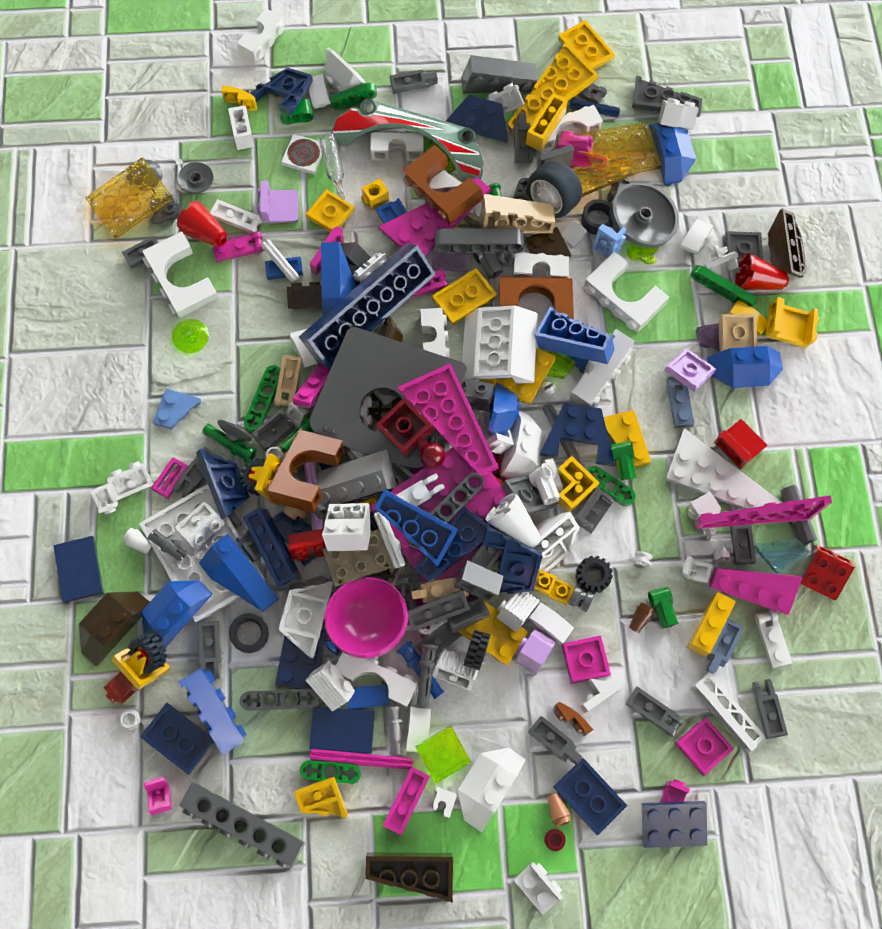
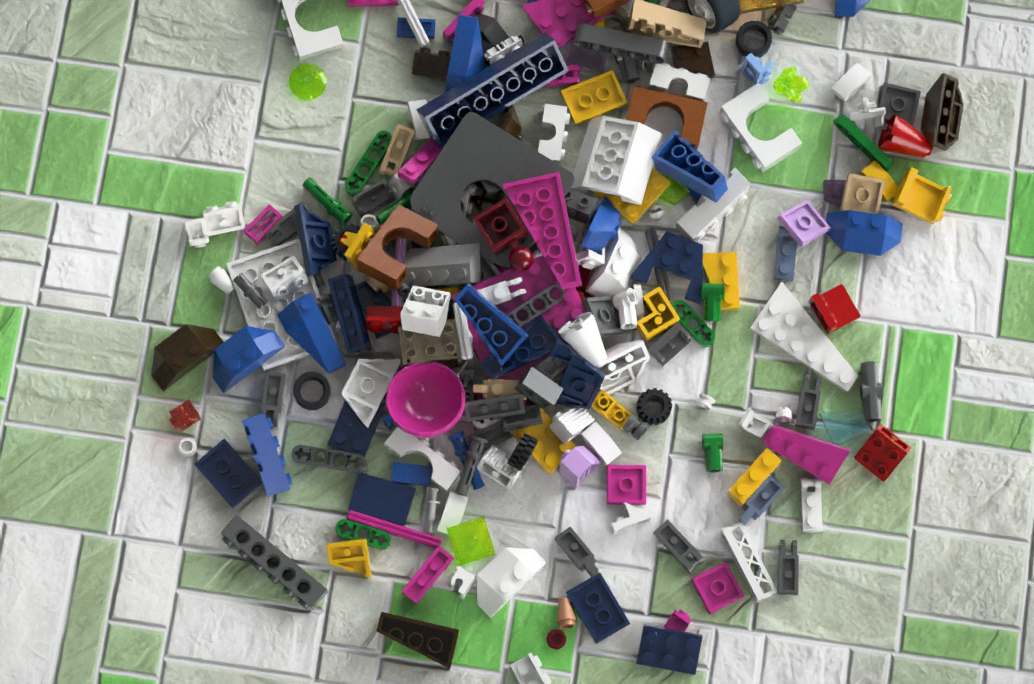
camera: 10 degrees right, 5 degrees up
dark blue tile [53,536,104,603] -> none
plate [111,633,171,690] -> none
dark pink bracket [144,777,172,815] -> none
medium blue wing [152,388,201,430] -> none
dark grey dish [217,419,252,442] -> none
white brick [305,661,355,712] -> none
dark orange slope [554,702,593,736] -> none
white slope [561,220,587,248] -> none
dark grey dish [610,182,679,248] -> none
reddish brown cone [629,602,655,633] -> none
white slope [687,492,721,540] -> none
dark pink wing [695,495,832,529] -> none

